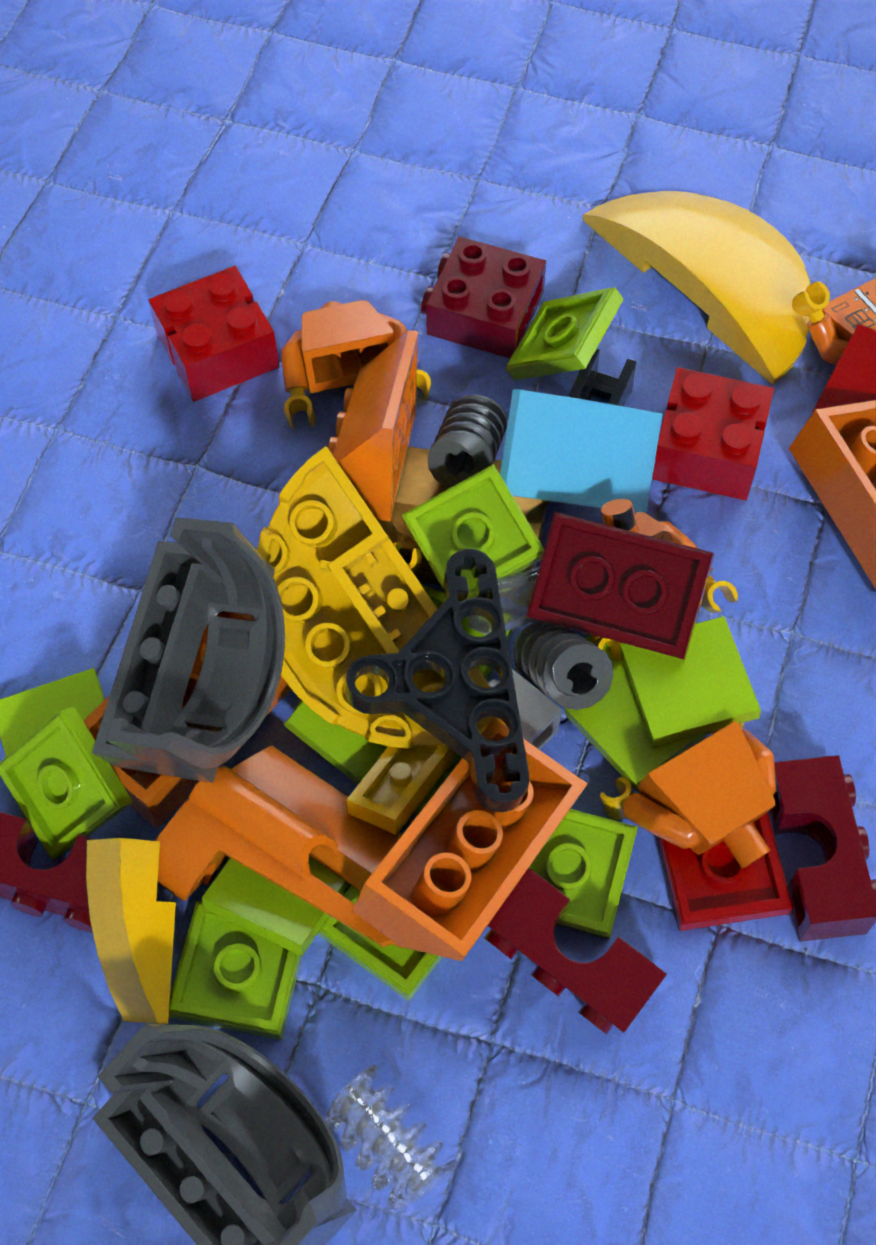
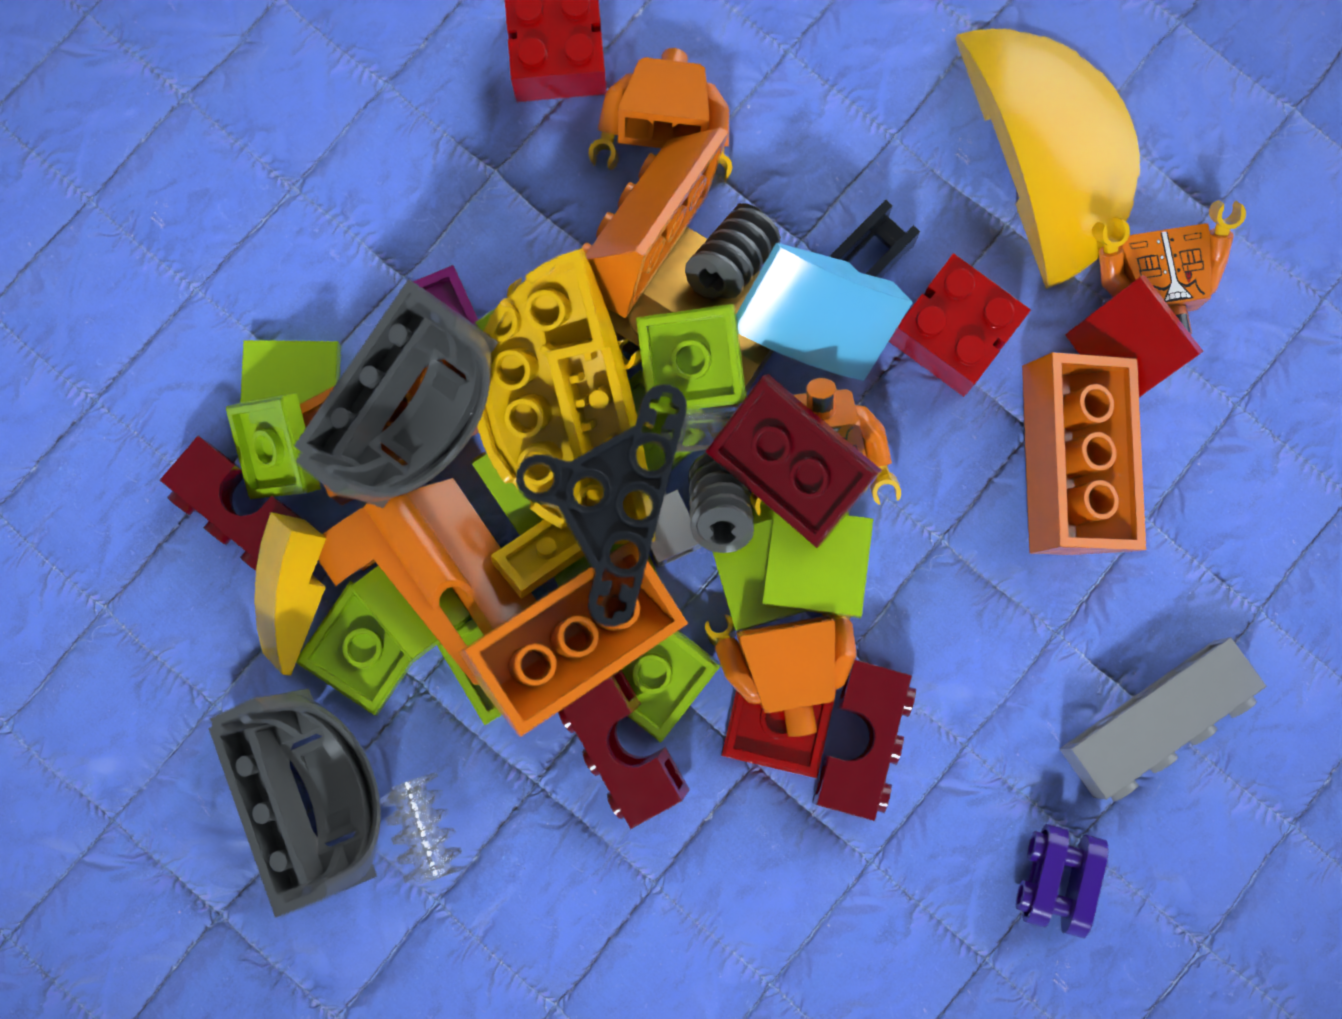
camera: 20 degrees right, 20 degrees up
dark red brick [421,236,546,359] -> none
lime tile [506,287,624,380] -> none

